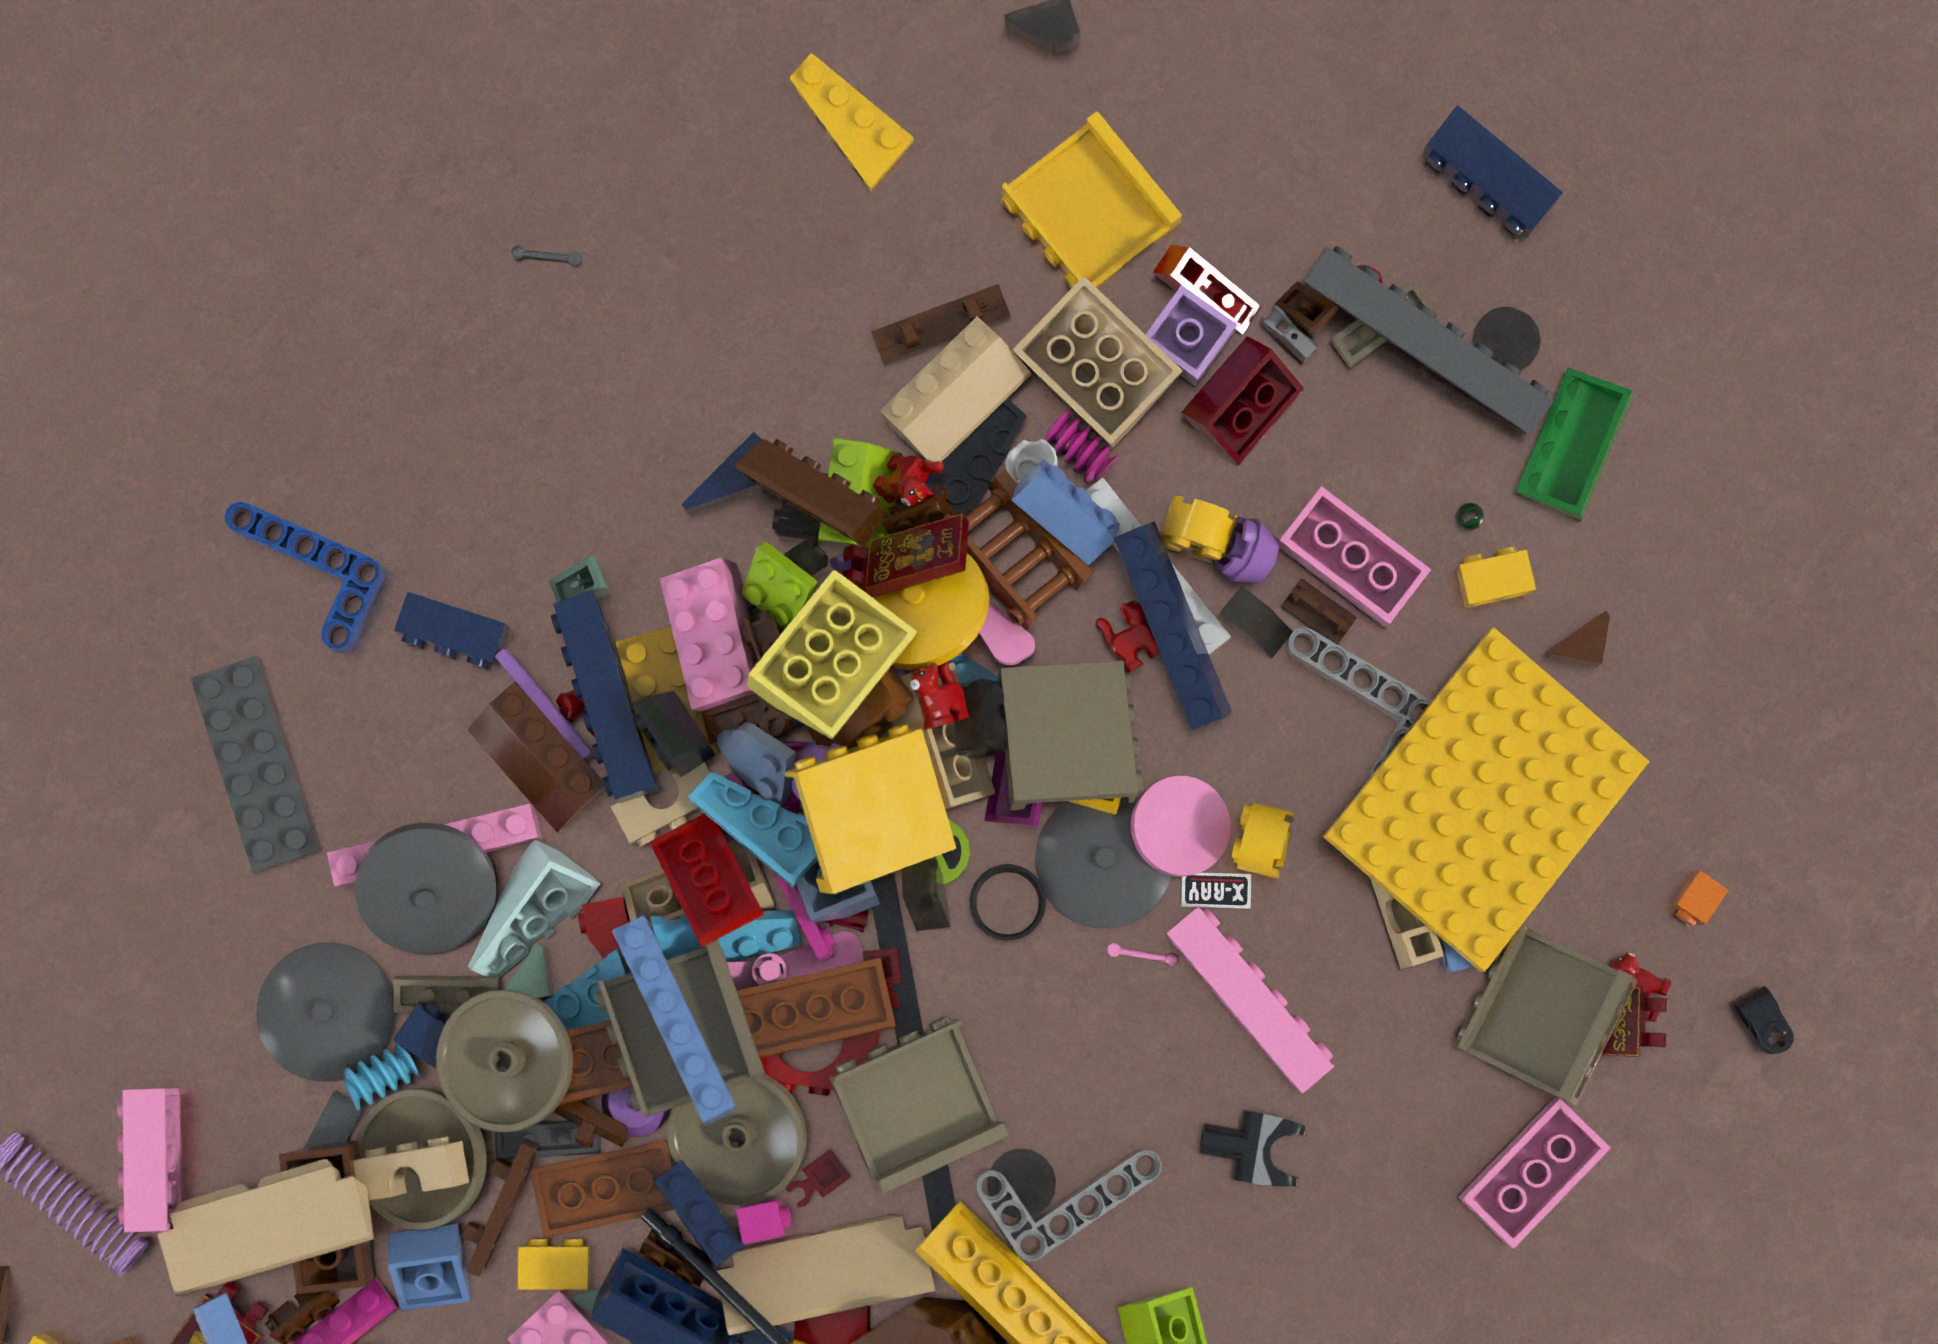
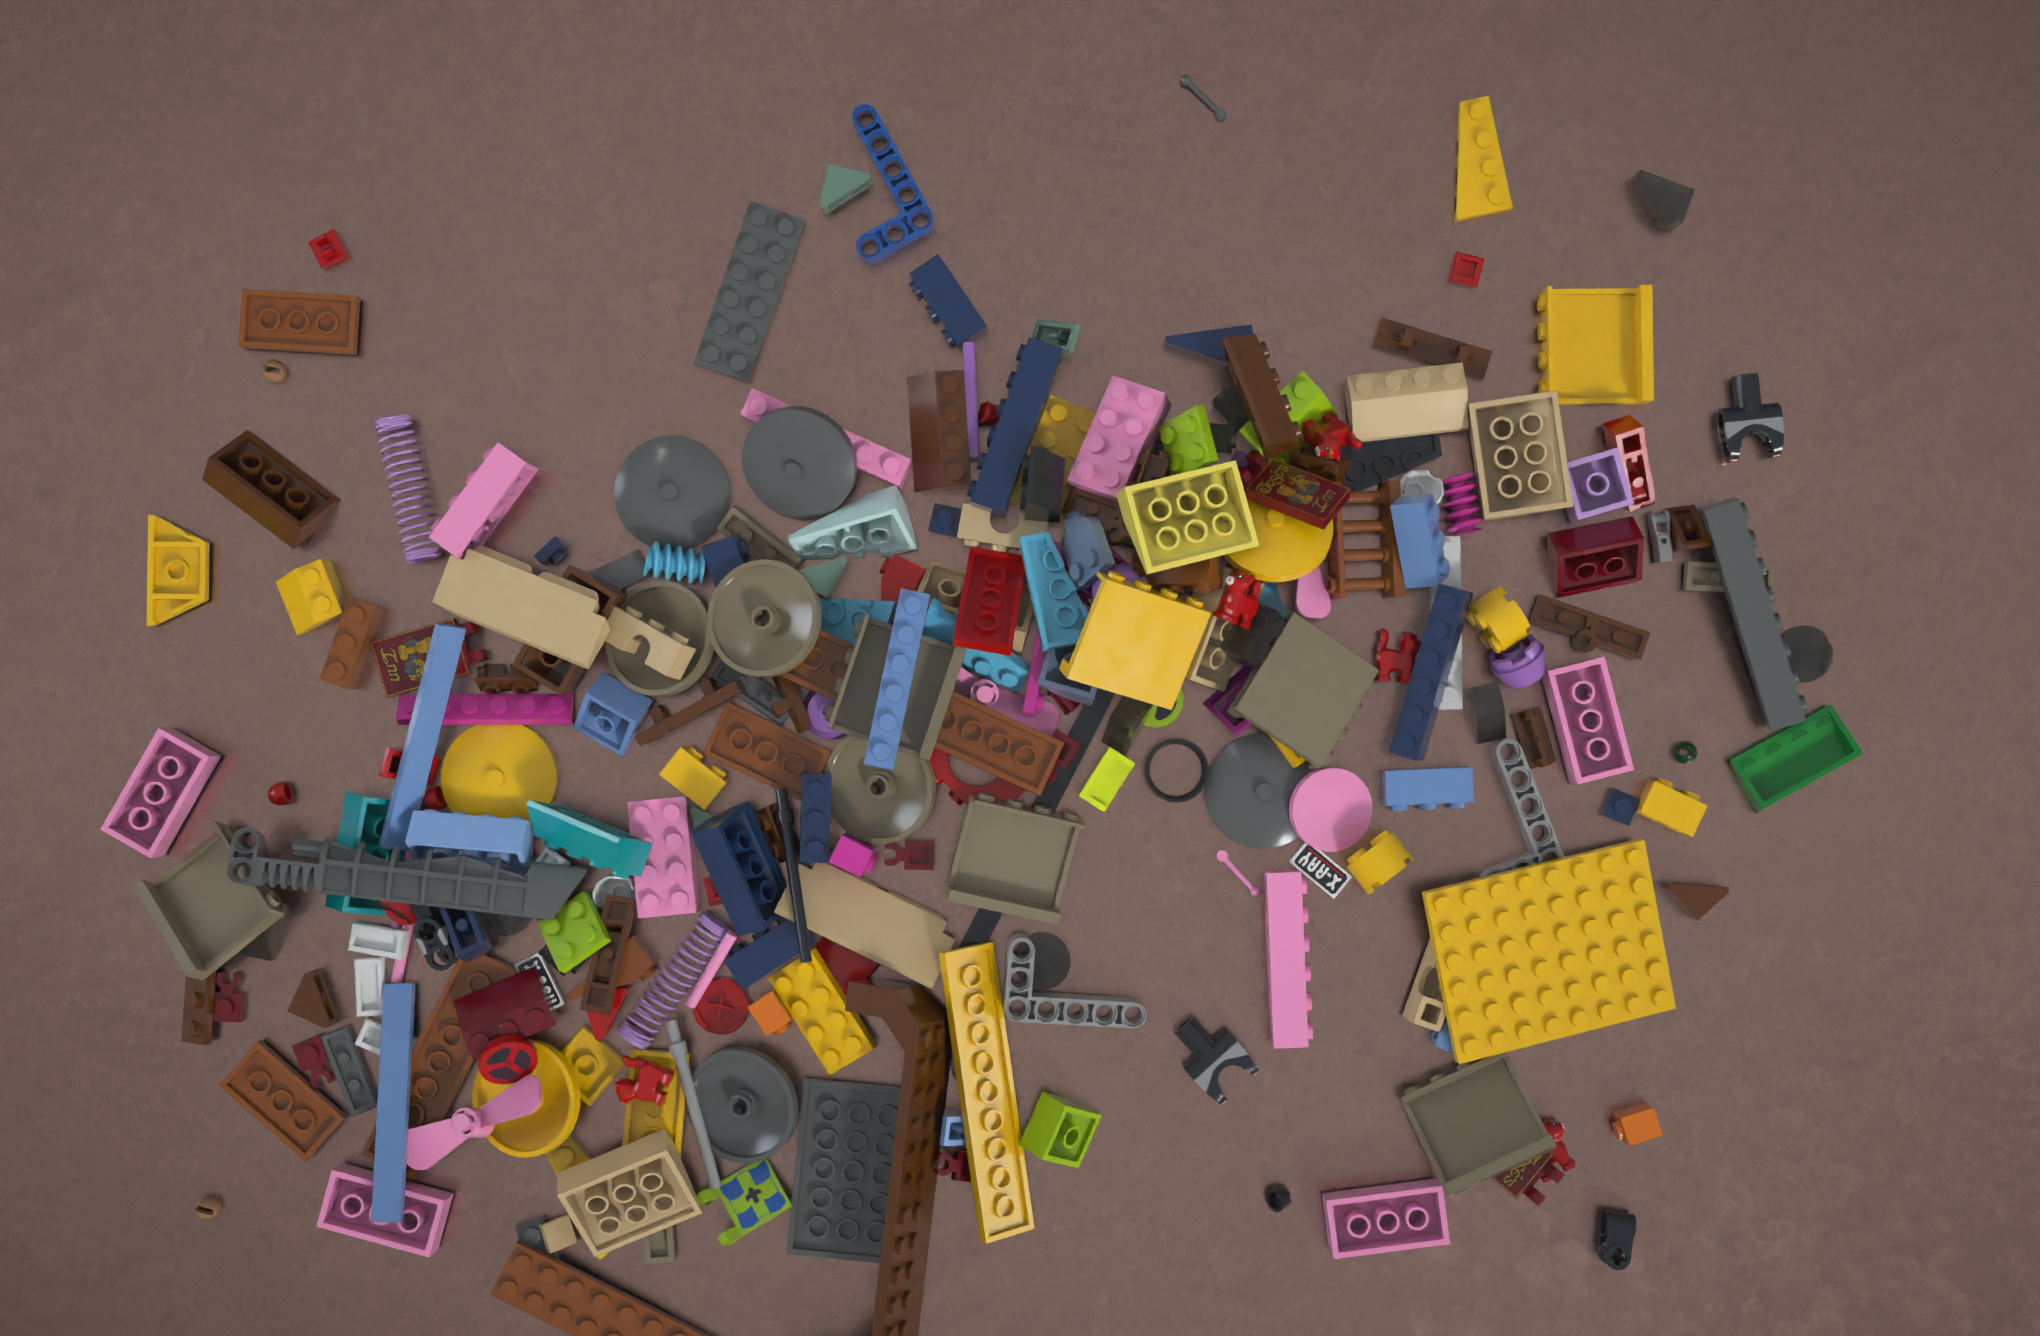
camera: 40 degrees right, 5 degrees up
dark blue slope [1423,105,1563,238] -> none
none -> dark blue plate [534,536,568,566]
none -> sand green slope [819,164,873,214]
none -> dark blue plate [928,503,962,538]
none -> neon yellow hinge [1078,746,1136,812]
none -> black hinge [1266,1187,1291,1212]
none -> medium blue brick [1380,767,1474,811]
none -> red tile [1448,252,1484,288]
none -> reddish brown hinge [1529,594,1650,660]
none -> dark blue plate [1600,788,1640,826]
none -> black connector [1717,373,1784,462]

